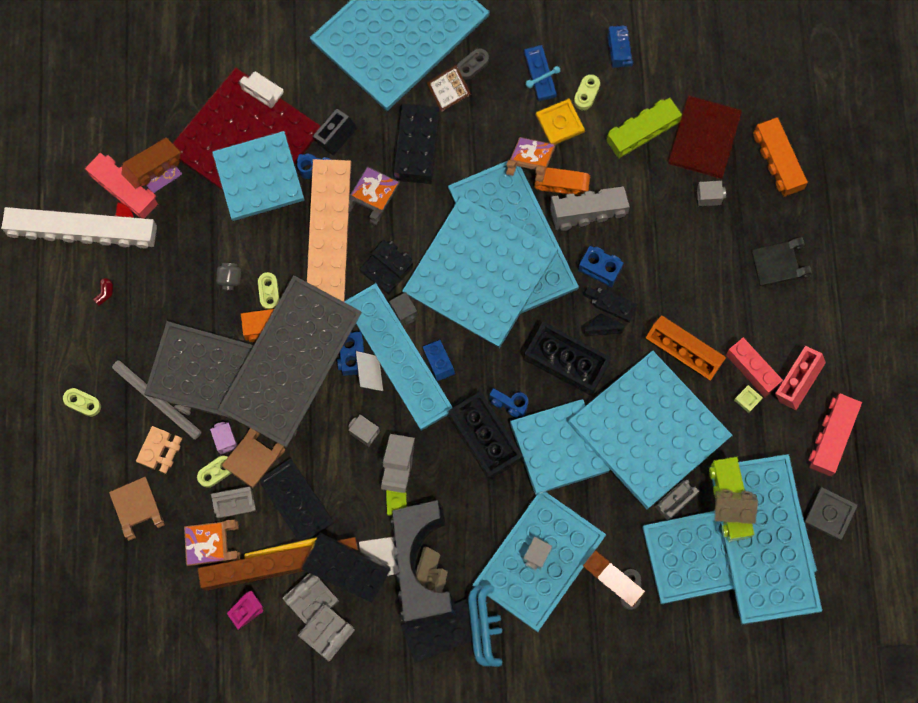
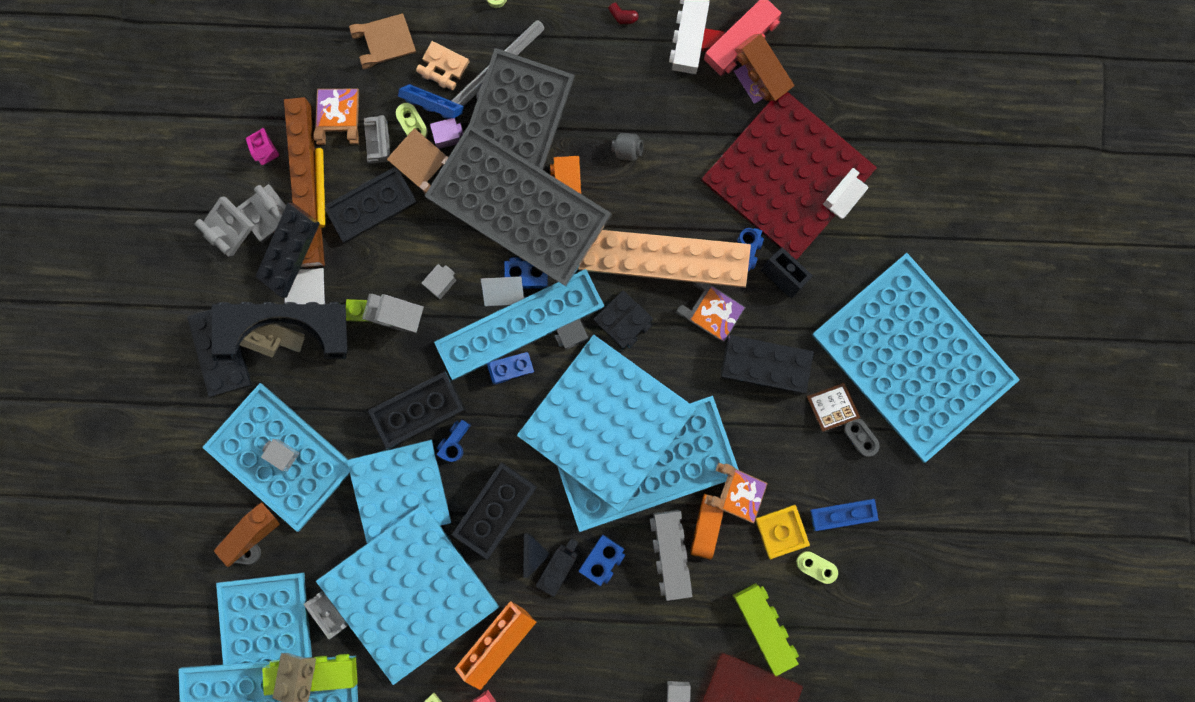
camera: 90 degrees right, 10 degrees up
medium azure plate [212,131,304,221] -> none
yellowish green plate [258,272,280,310] -> none
dark azure piece [469,585,502,667] -> none
medium azure hinge [526,66,560,88] -> none
blue hinge [608,26,633,68] -> none
none -> blue plate [398,84,464,119]

